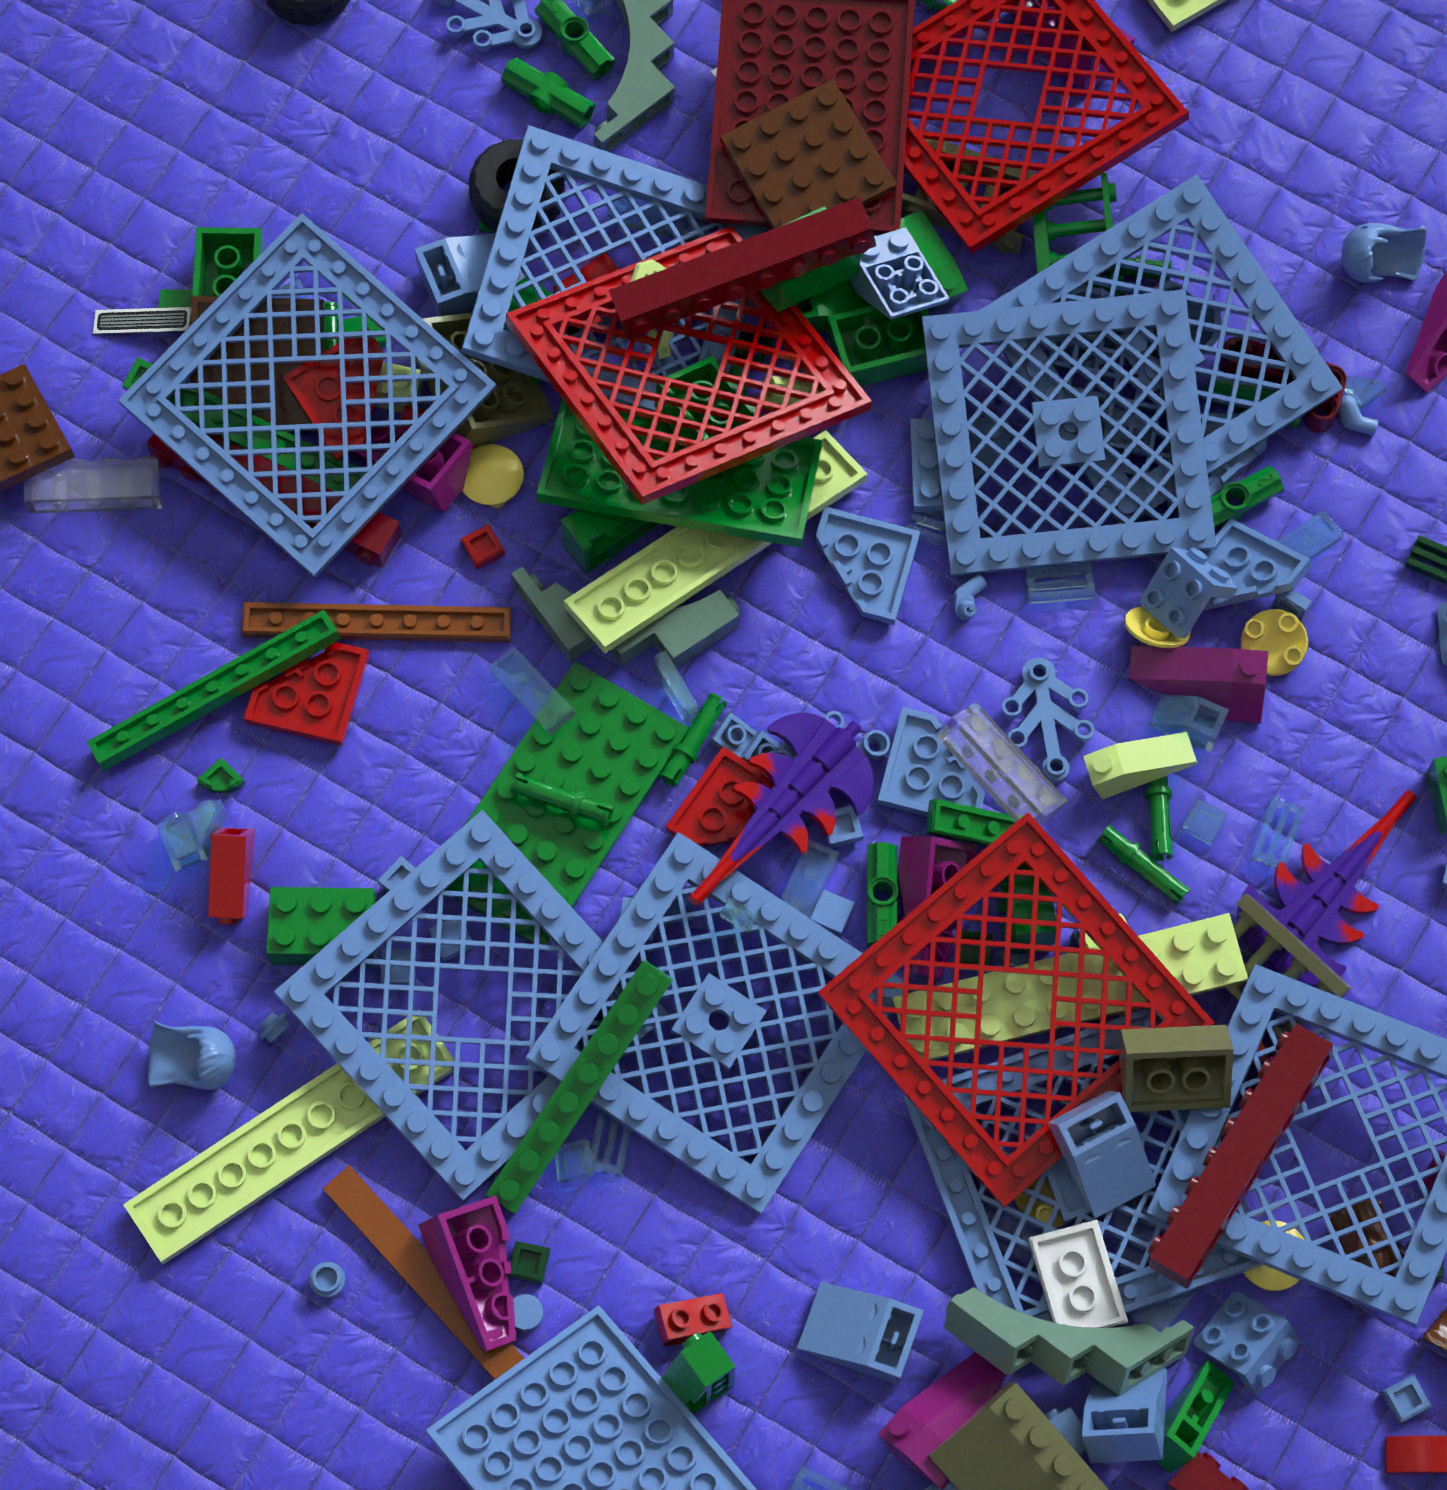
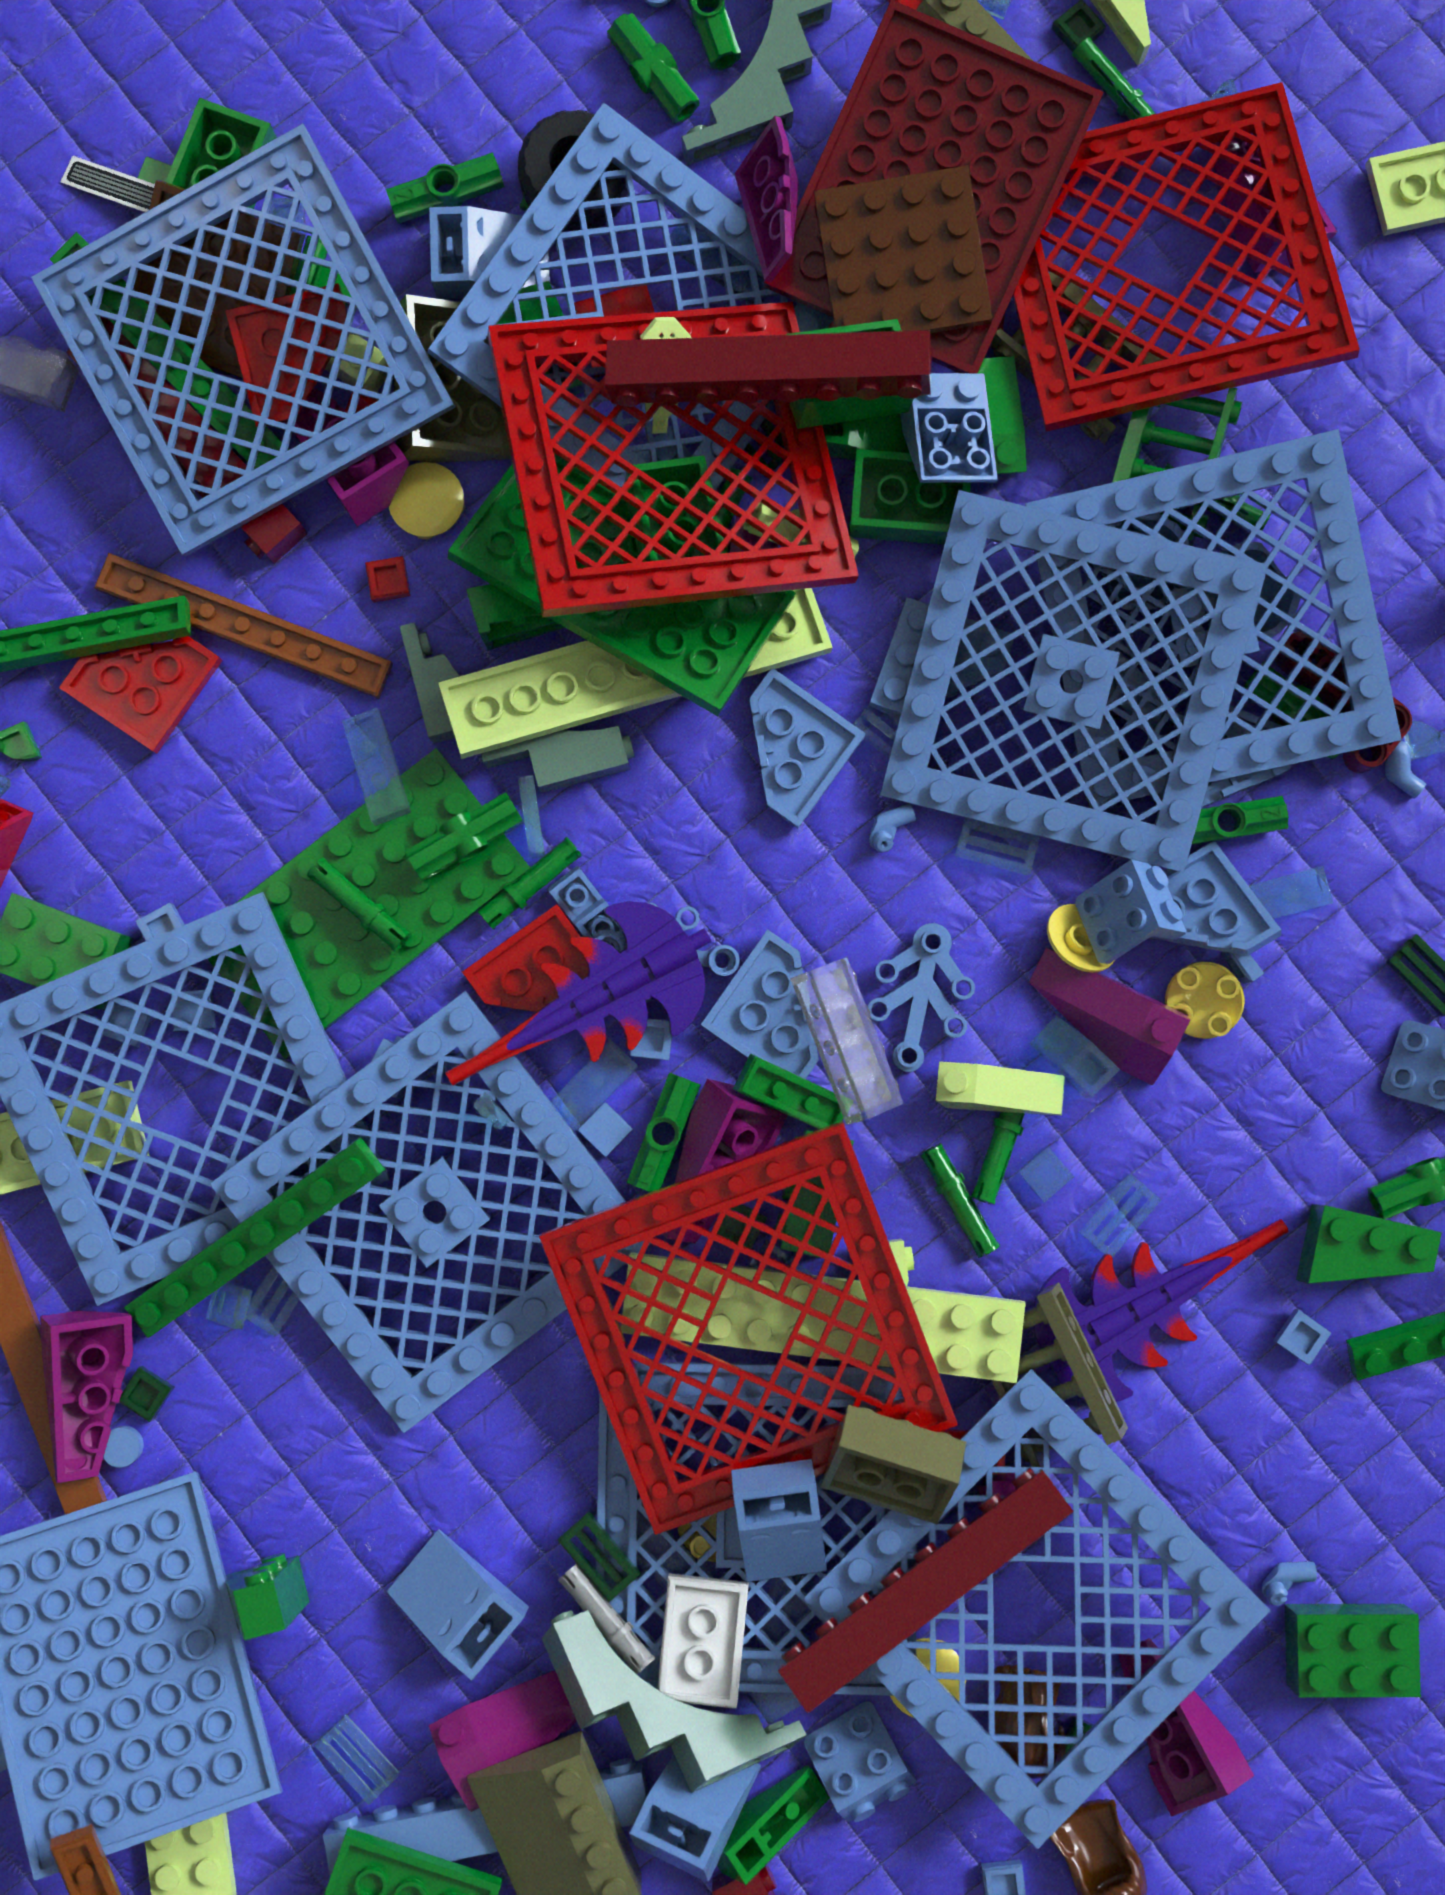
camera: 25 degrees right, 15 degrees up
red plate [653,1293,733,1347] -> none
none -> green piece [386,152,505,224]
none -> green piece [404,792,524,881]
none -> dark green tile [557,1511,641,1602]
none -> light grey pin [558,1563,655,1675]
none -> magenta wedge [735,115,800,282]

